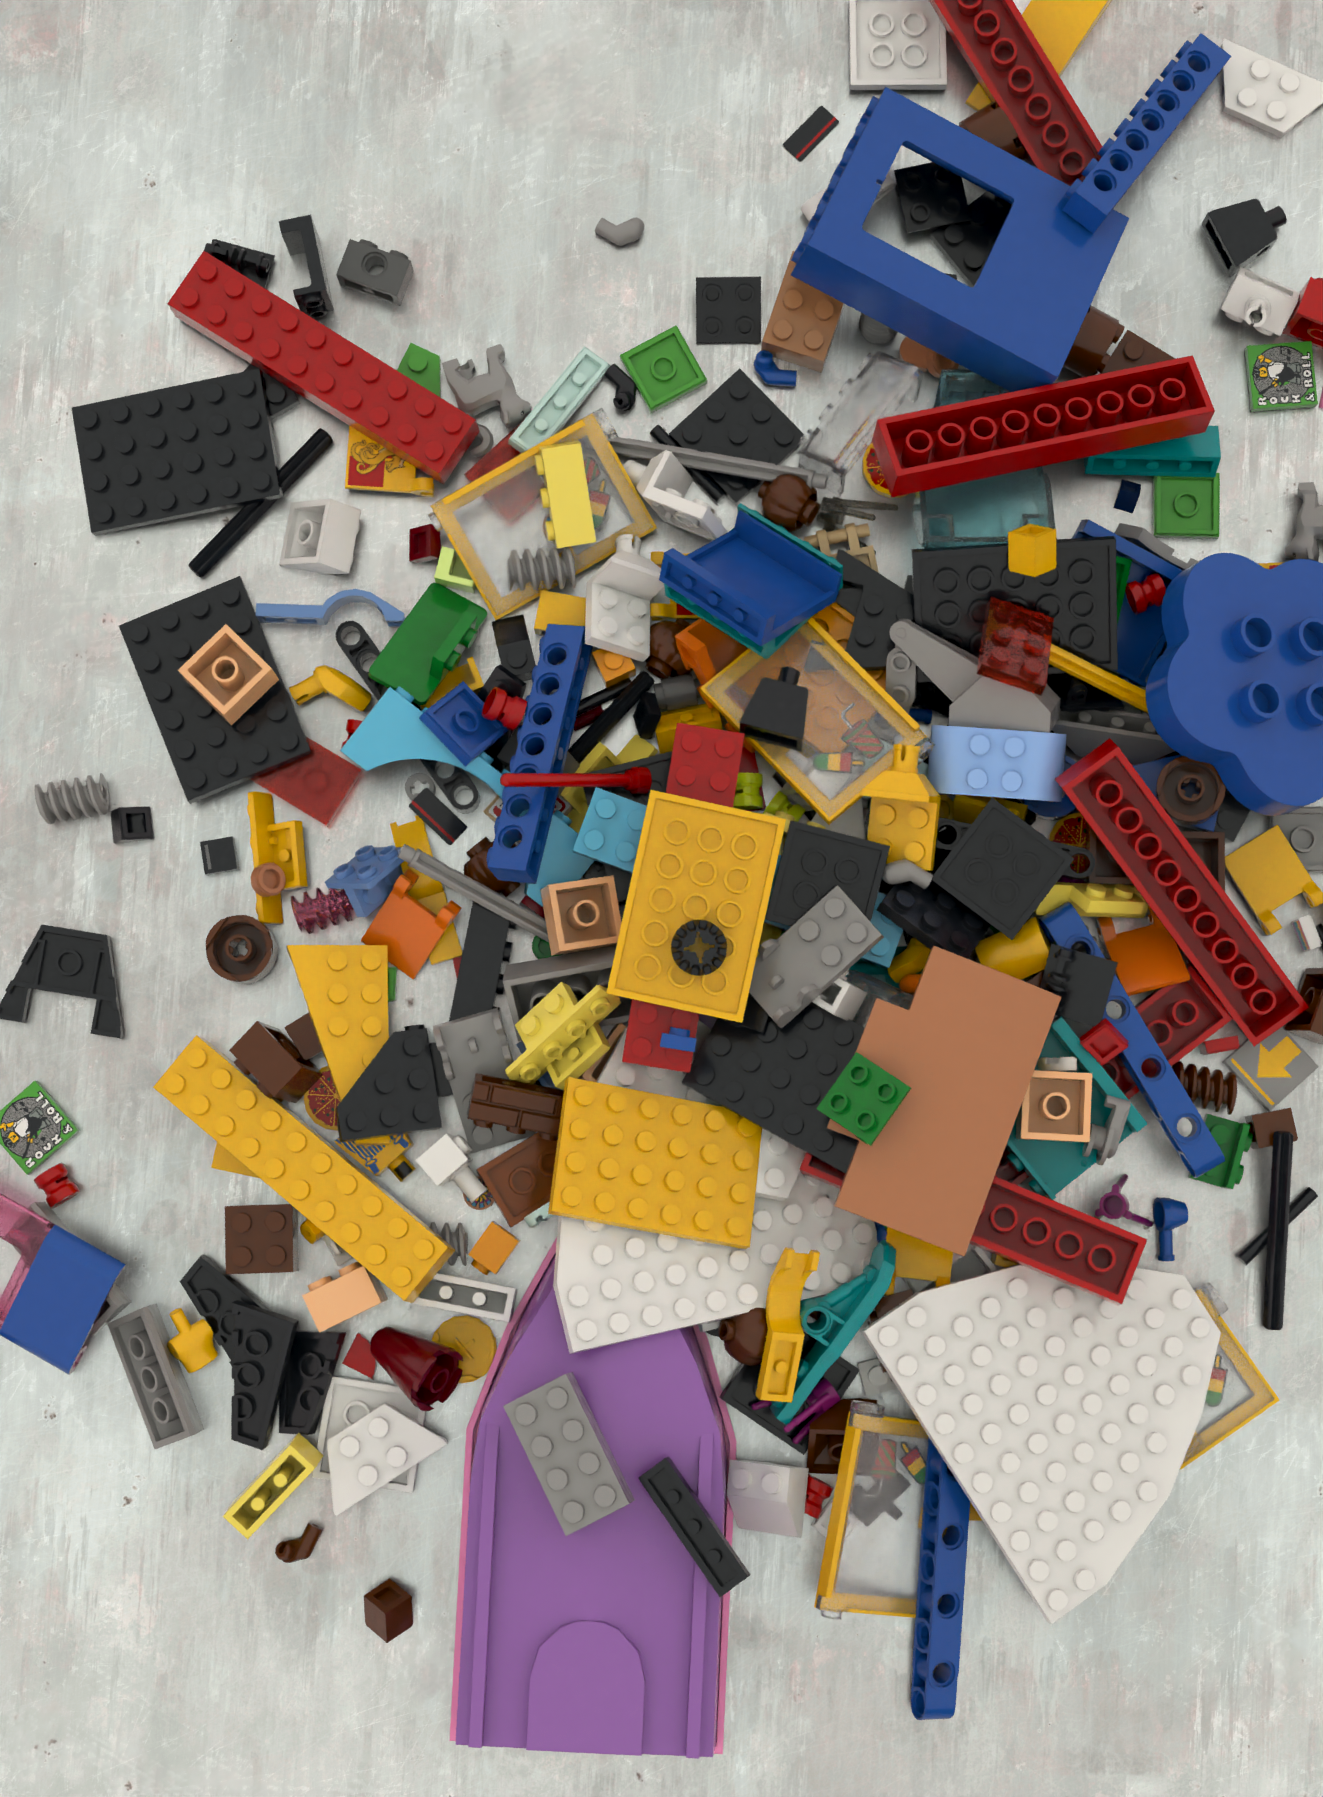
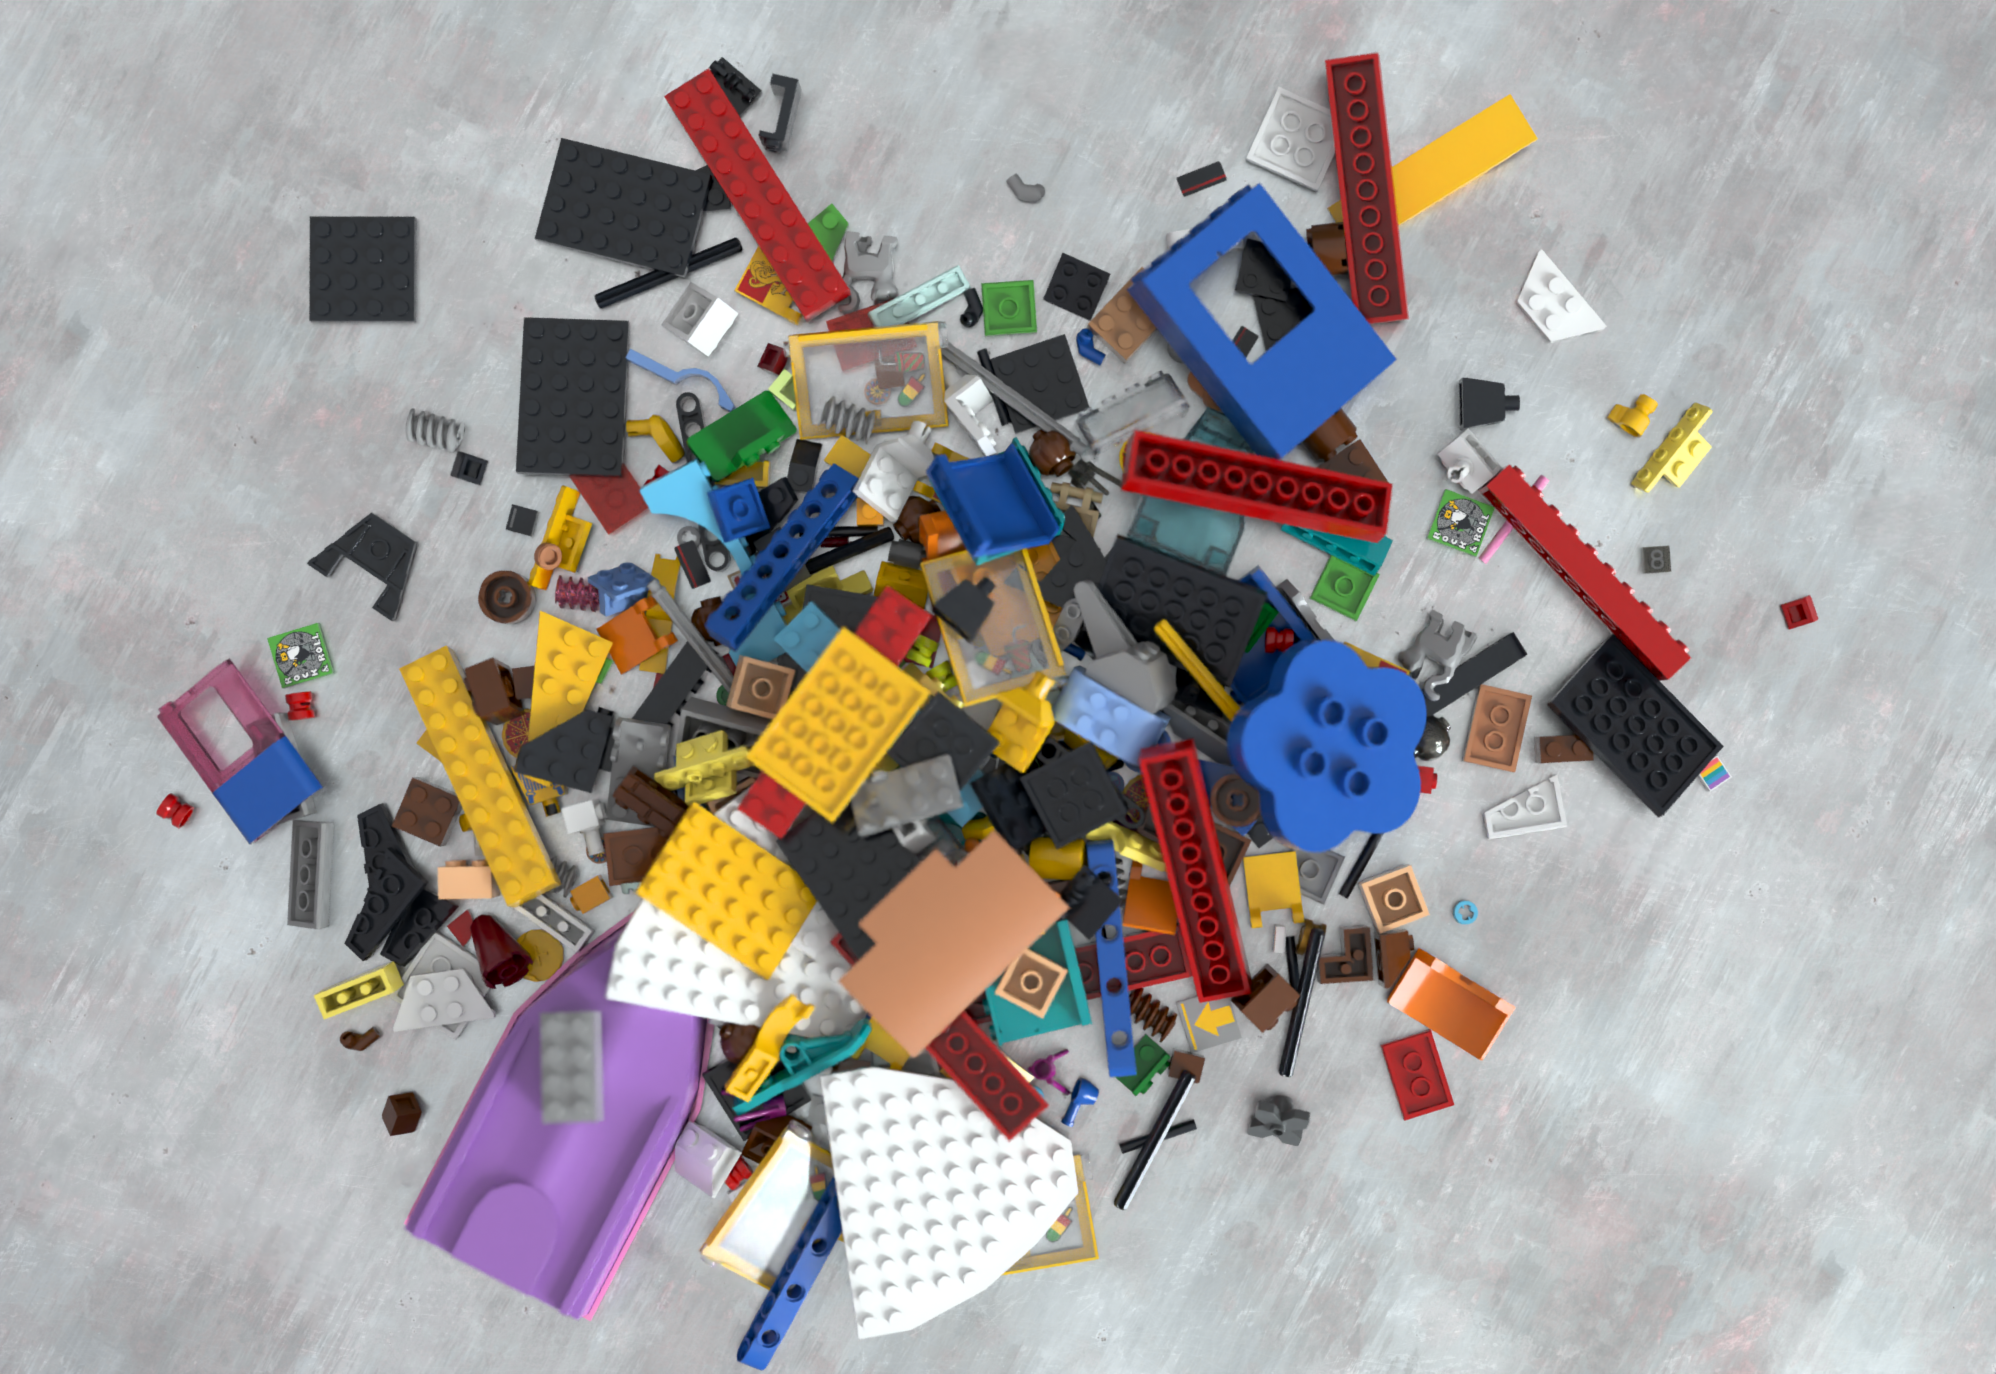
camera: 25 degrees right, 5 degrees up
yellow piece [167,1308,218,1373] -> none
light nougat brick [178,624,279,726] -> none
dark grey brick [336,239,414,306] -> none
red wheel [482,687,527,731] -> none
red piece [500,767,652,794] -> none
light yellow brick [534,440,596,548] -> none
black tile [633,692,662,739] -> none
black plate [638,1457,751,1597] -> none
blue plate [659,1027,697,1052] -> none
black gear [671,920,727,976] -> none
green hinge [817,1052,911,1146] -> none
light grey arm [882,859,933,889] -> none
clear red plate [977,597,1054,695] -> none
yellow panel [1008,523,1057,577] -> none
white tile [1038,1057,1077,1072] -> none
blue brick [1062,33,1231,234] -> none
red tile [1080,1018,1128,1066] -> none
light grey piece [1082,1095,1131,1165] -> none
dark blue piece [1113,479,1141,513] -> none
red tile [1199,1035,1240,1055] -> none

